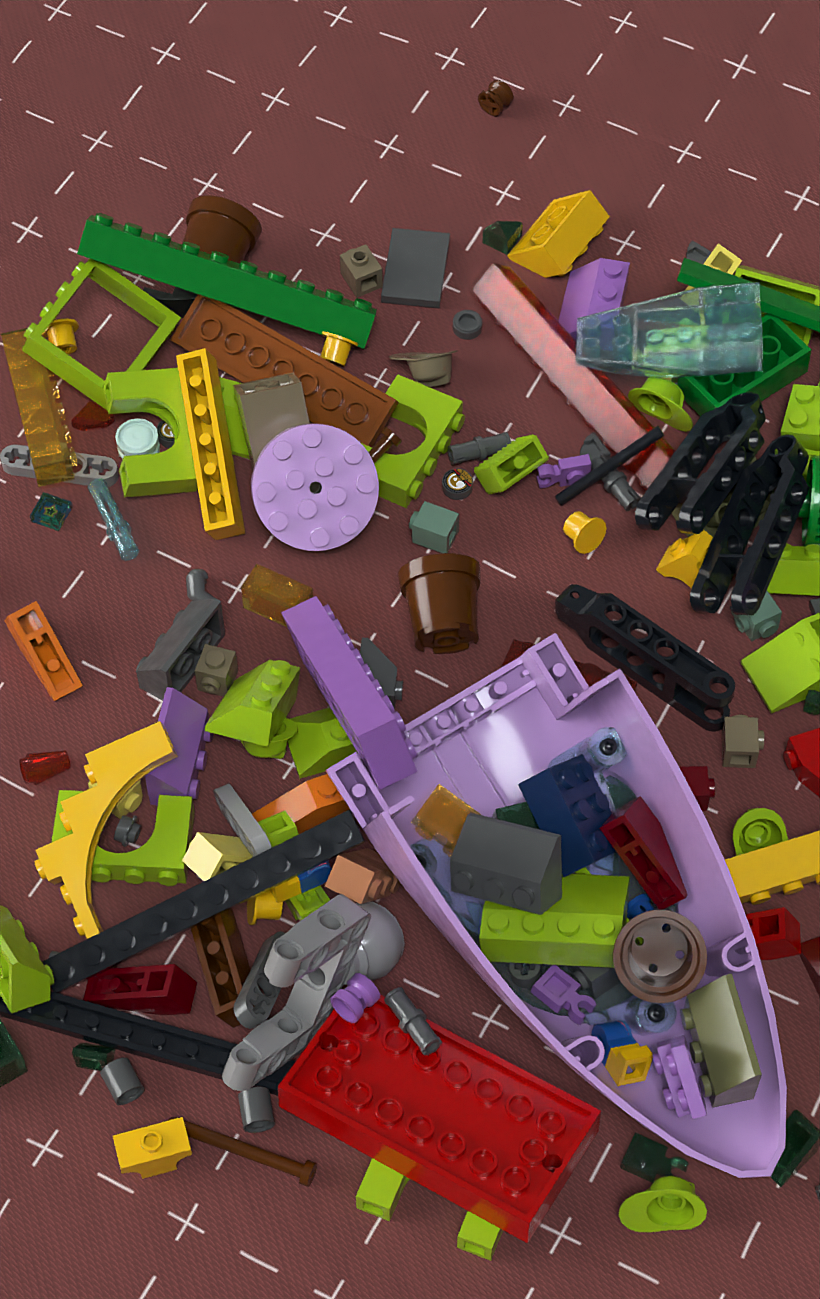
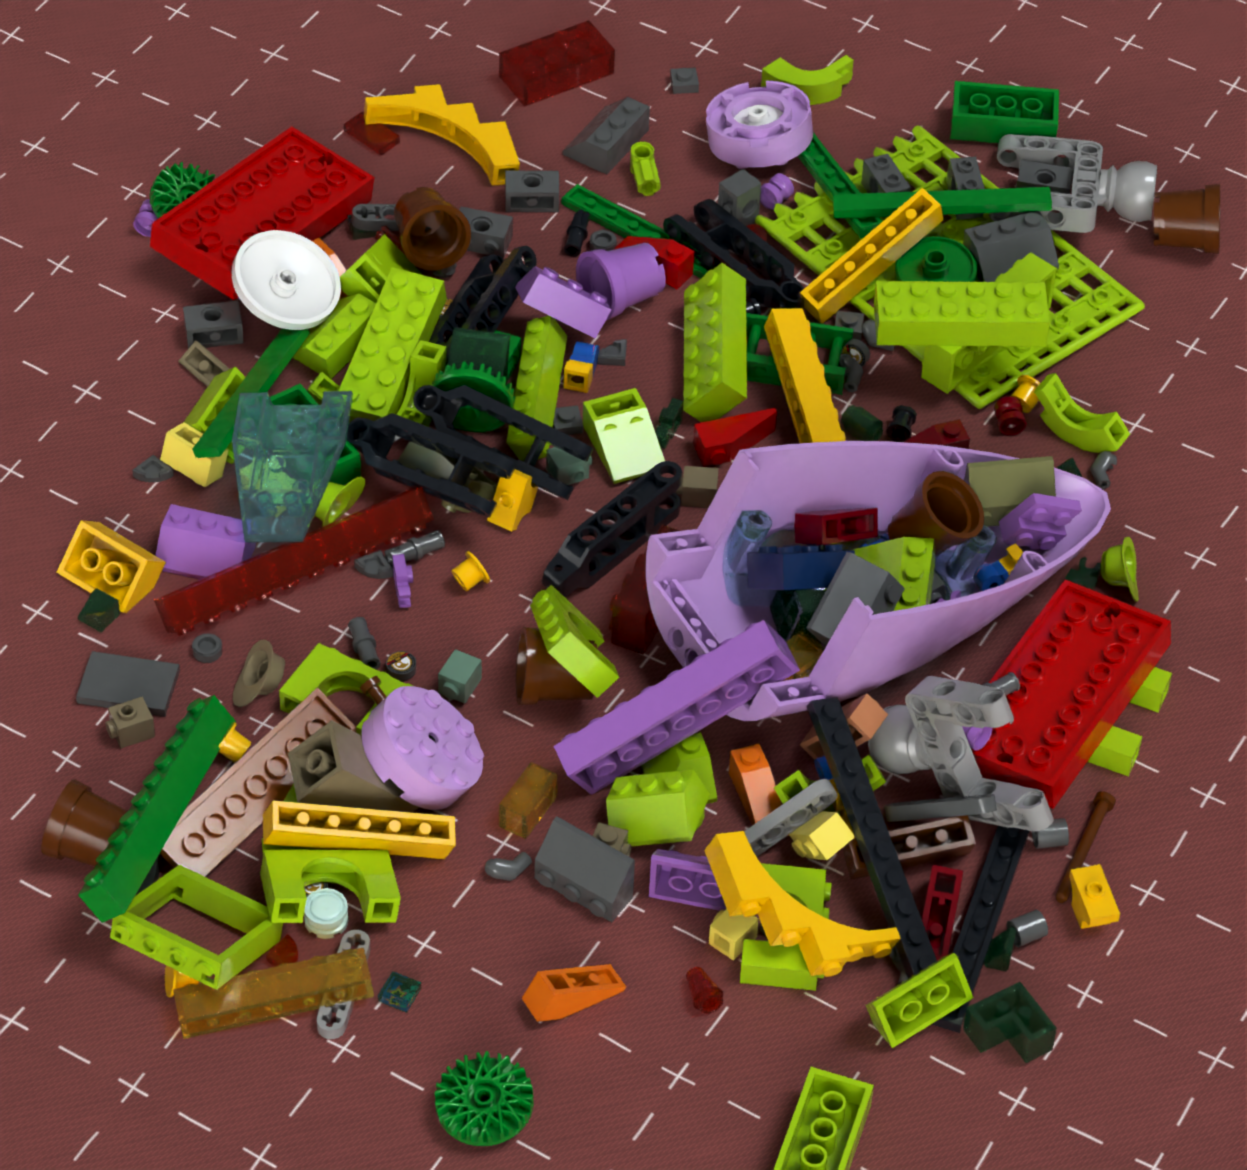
camera: 90 degrees left, 10 degrees down
clear light blue pin [87,478,140,561] -> none
lime brick [474,434,549,494] -> none
black bar [555,426,665,506] -> none
none -> lime arch [530,585,620,698]

